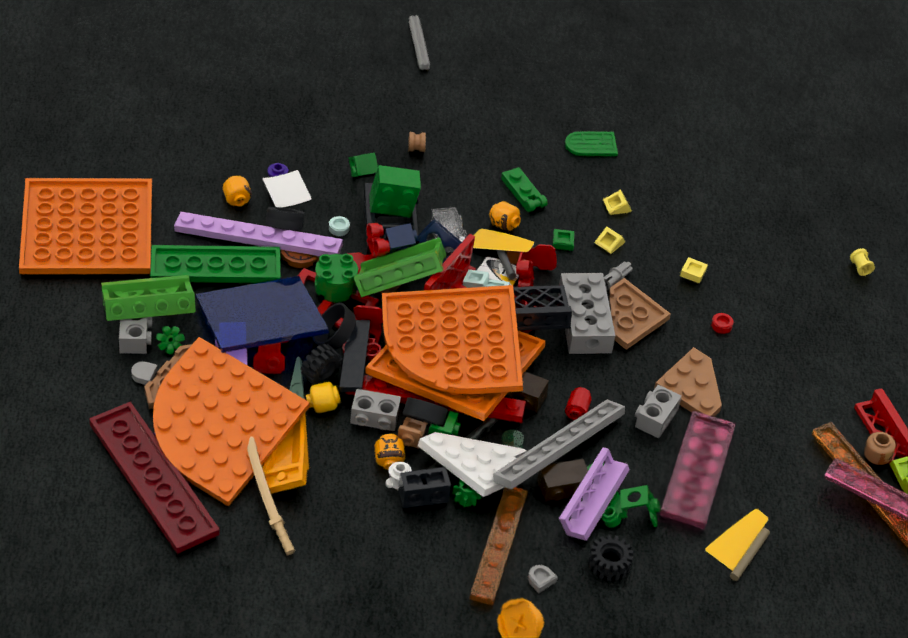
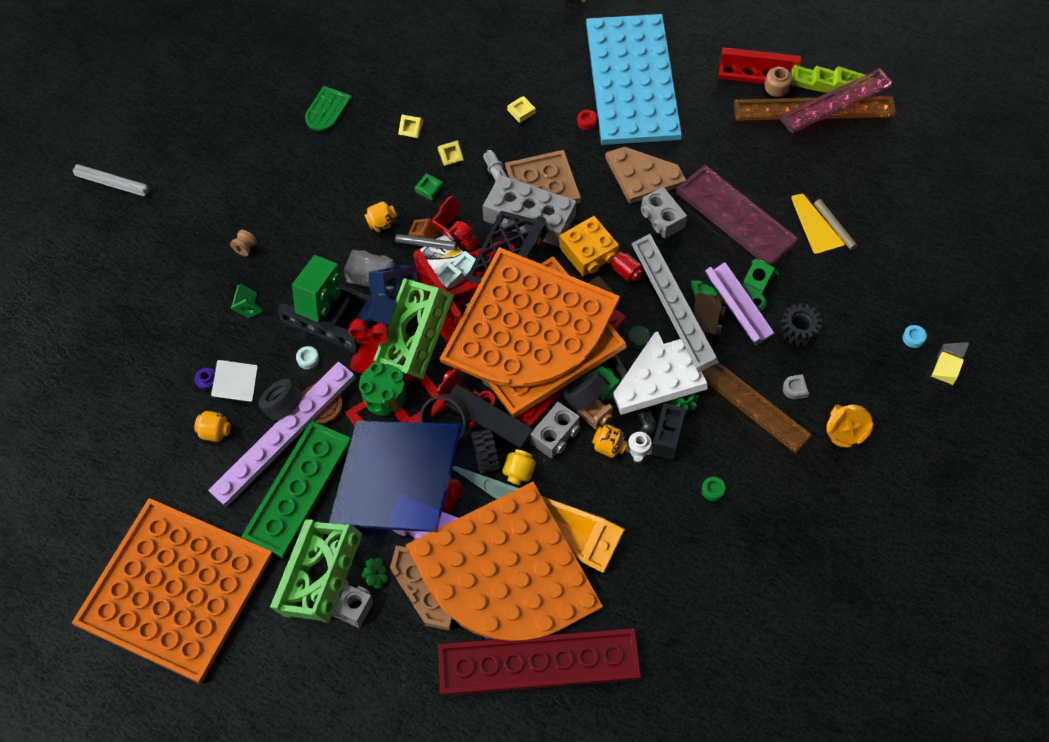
camera: 55 degrees left, 15 degrees up
light grey tile [131,362,157,385] -> none
tan sword [247,437,295,555] -> none
yellow sticker [473,229,534,252] -> none
green plate [501,167,548,212] -> none
none -> light orange brick [559,216,619,276]
none -> medium azure plate [586,14,681,145]
none -> green tile [702,477,726,501]

